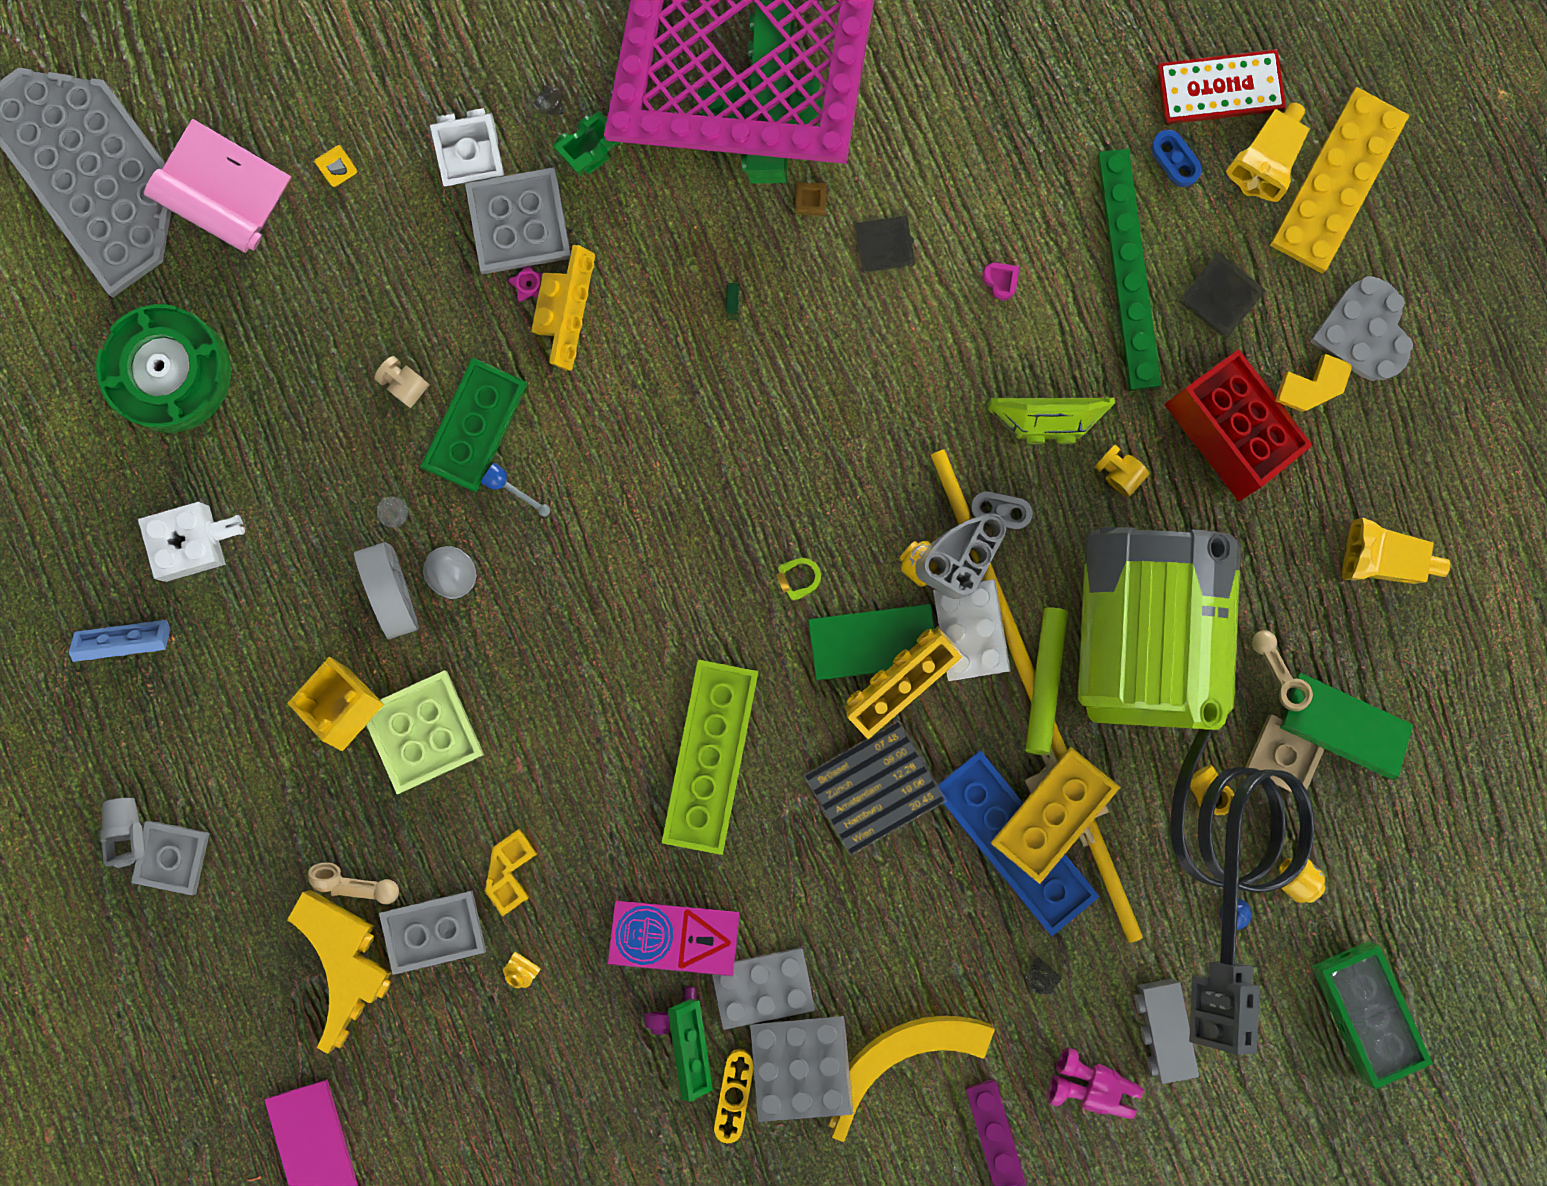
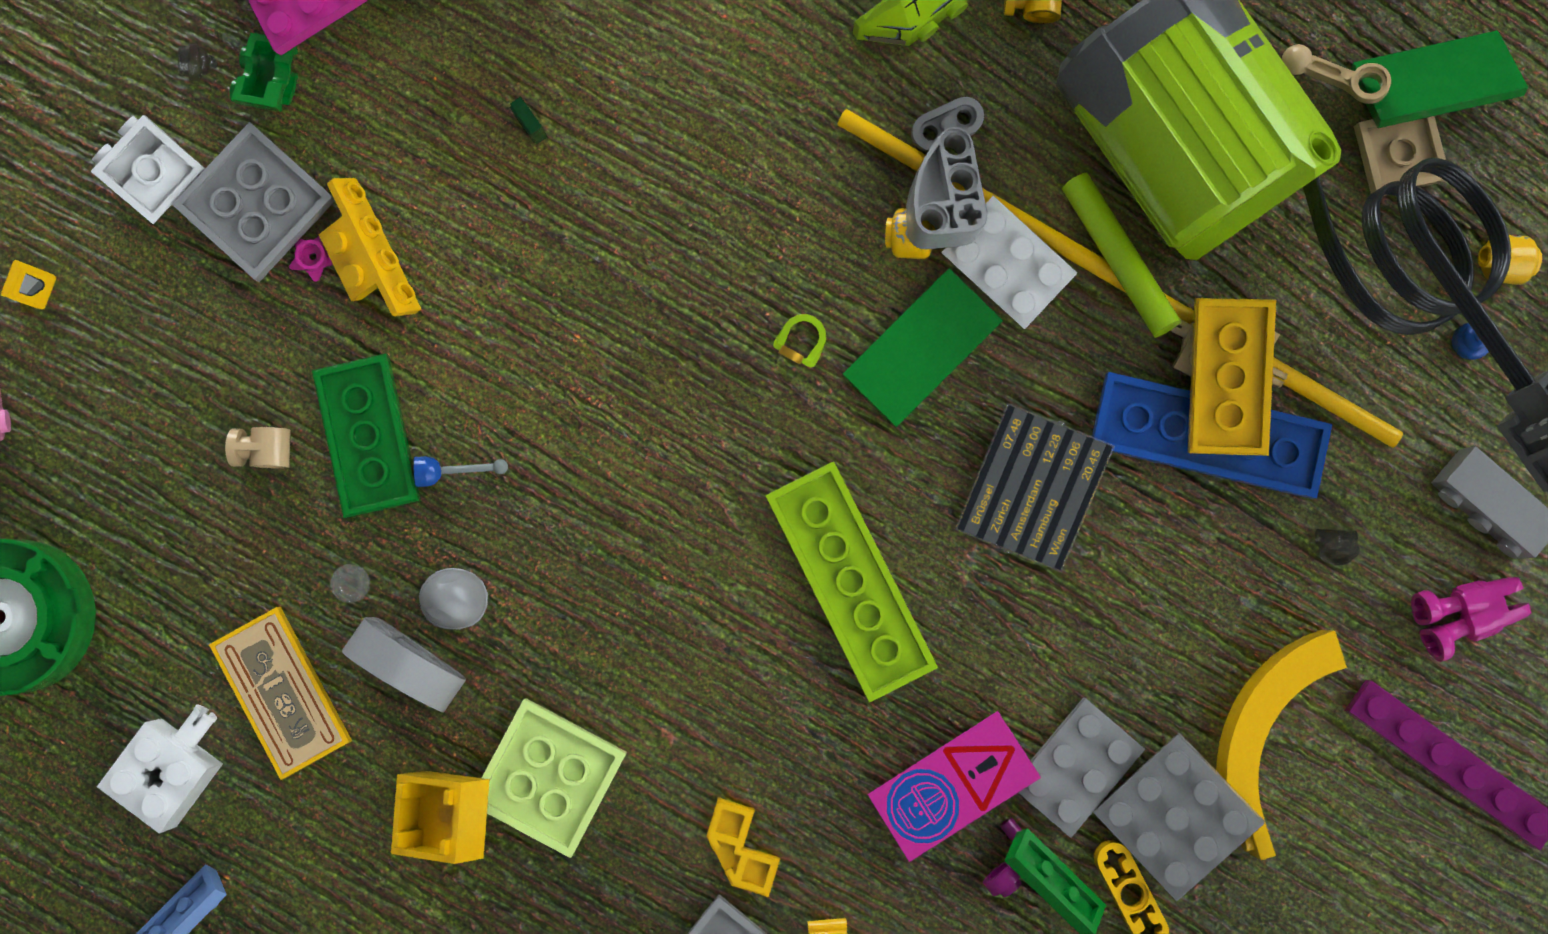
camera: 35 degrees left, 0 degrees up
yellow brick [845,626,963,739] -> none
yellow piece [1190,765,1234,815] -> none
none -> tile [209,607,352,780]

